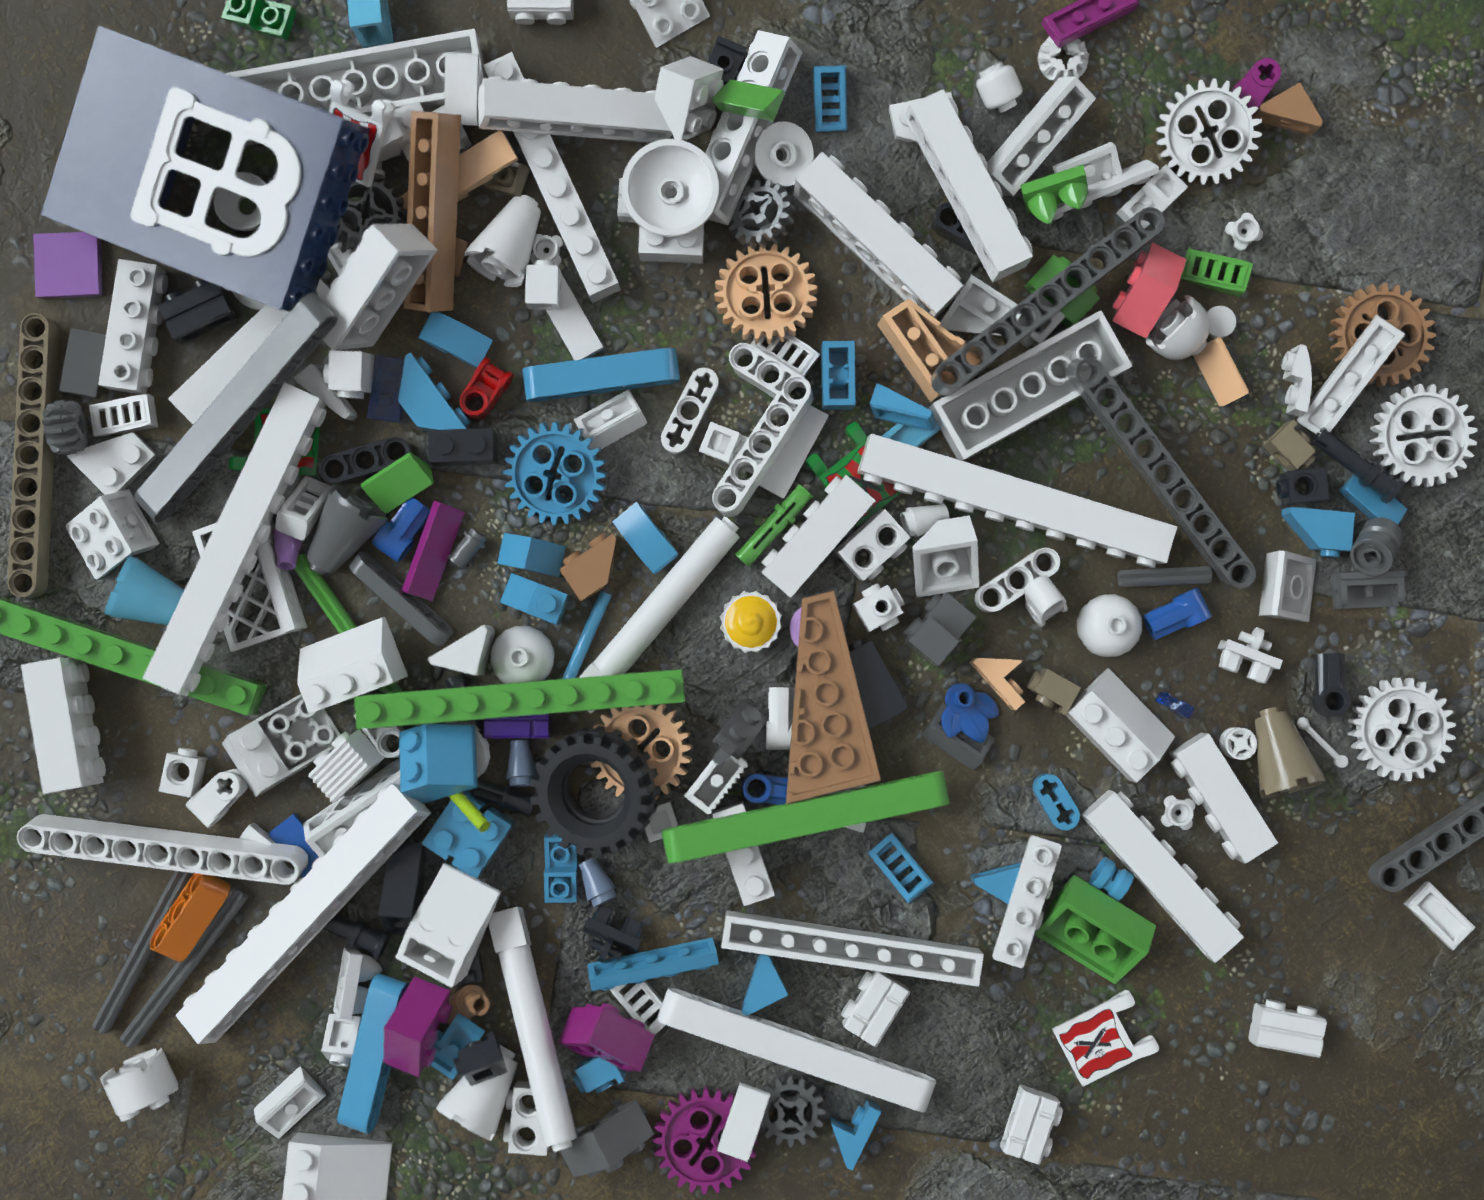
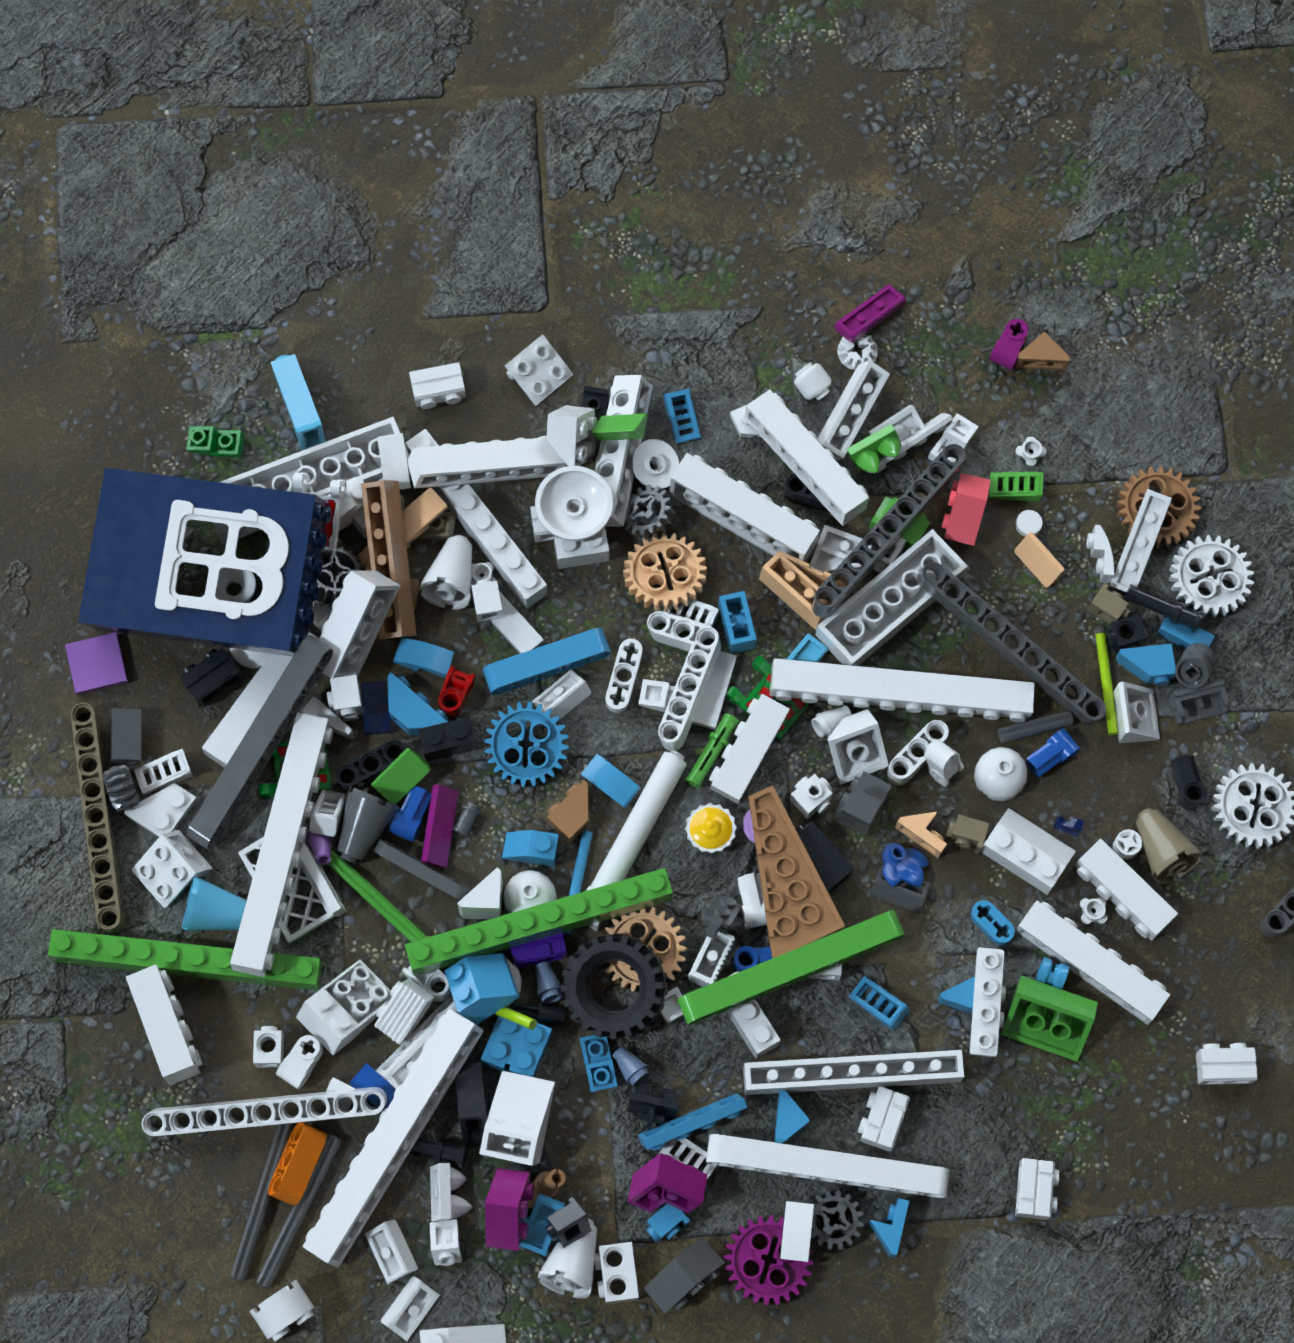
camera: 10 degrees left, 15 degrees down
white brick [98,259,168,394] -> none
white slope [297,617,408,714] -> none
dark azure beam [337,974,409,1134] -> none
white brick [488,906,577,1152] -> none
dark azure slope [497,533,566,578] -> none
white brick [834,508,911,581] -> none
dark azure slope [870,384,937,431] -> none
flag [1052,990,1159,1087] -> none
white cylinder [1145,295,1210,360] -> none
white gear [1156,79,1262,185] -> none
white hips [1217,627,1283,684] -> none
white hinge [1297,717,1348,768] -> none
none -> white slope [365,1220,418,1284]
none -> lime bar [1095,633,1119,735]

